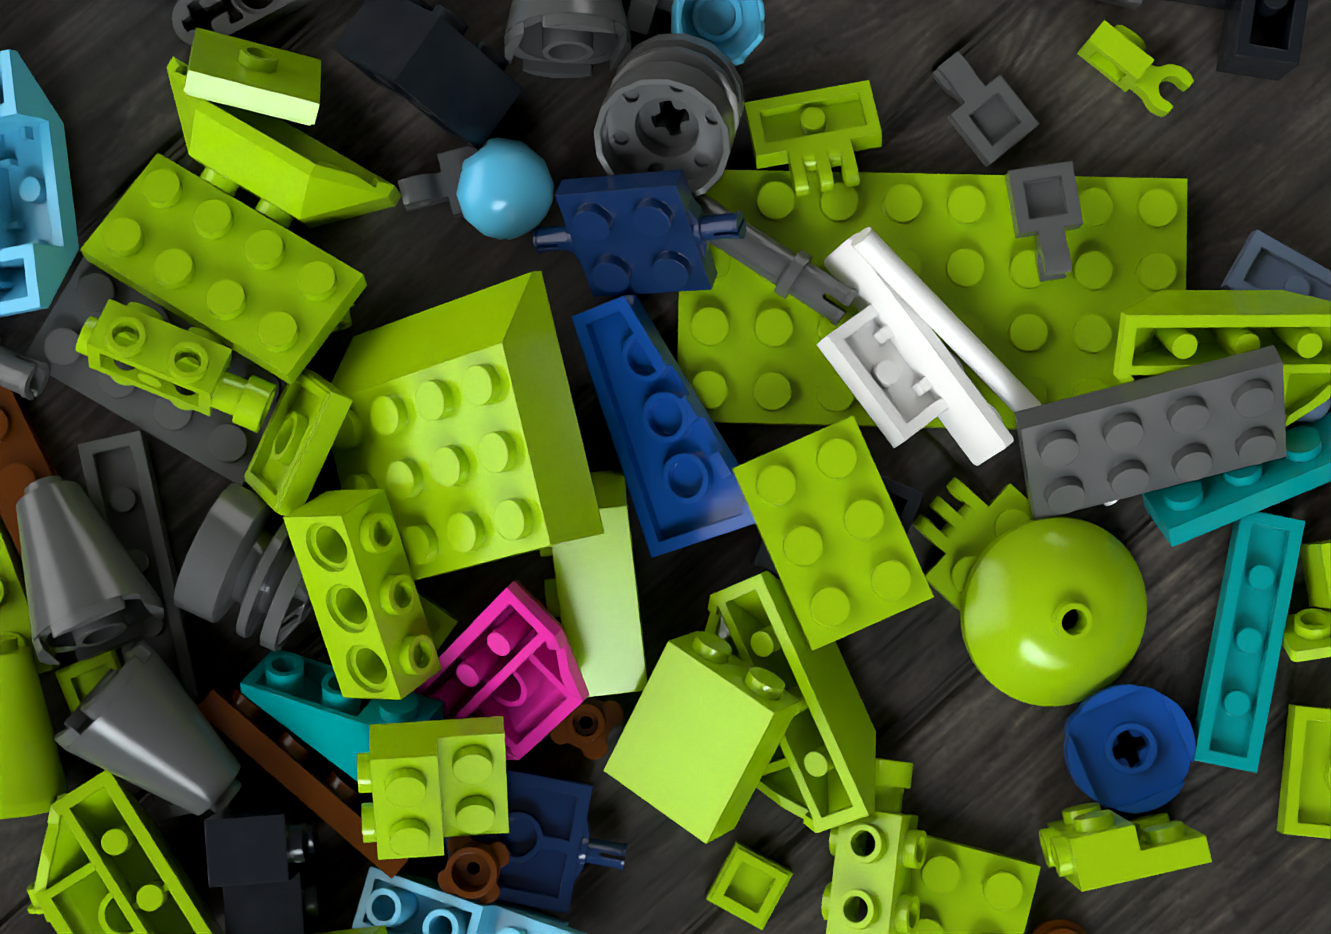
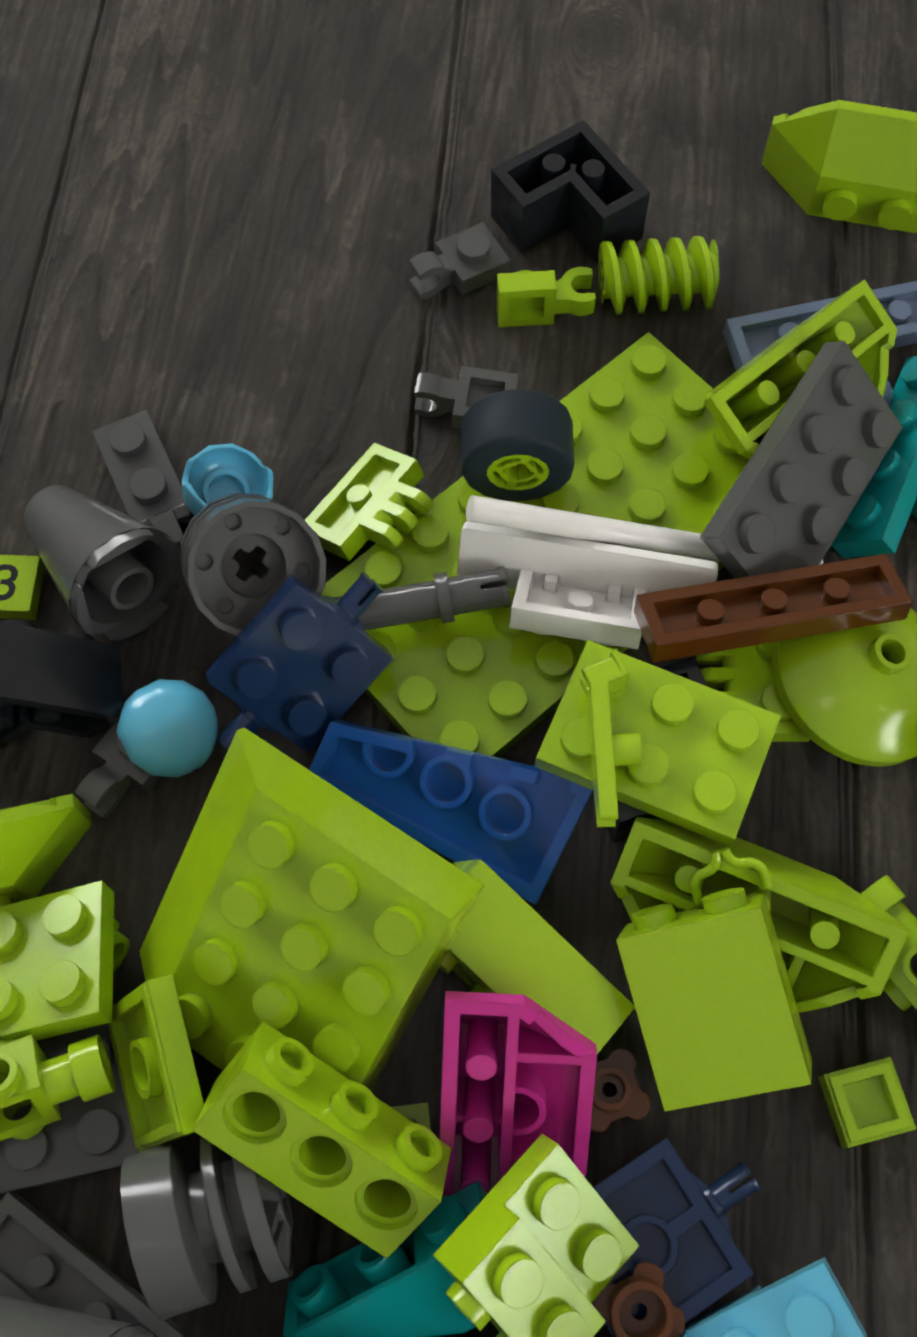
camera: 40 degrees left, 20 degrees down
dark grey plate [1005,161,1083,282] -> none
none -> black wheel [461,389,575,501]
none -> lime piece [580,648,642,827]
none -> lime piece [598,236,719,315]
none -> reddish brown plate [634,554,913,663]
none -> lime piece [689,847,774,905]

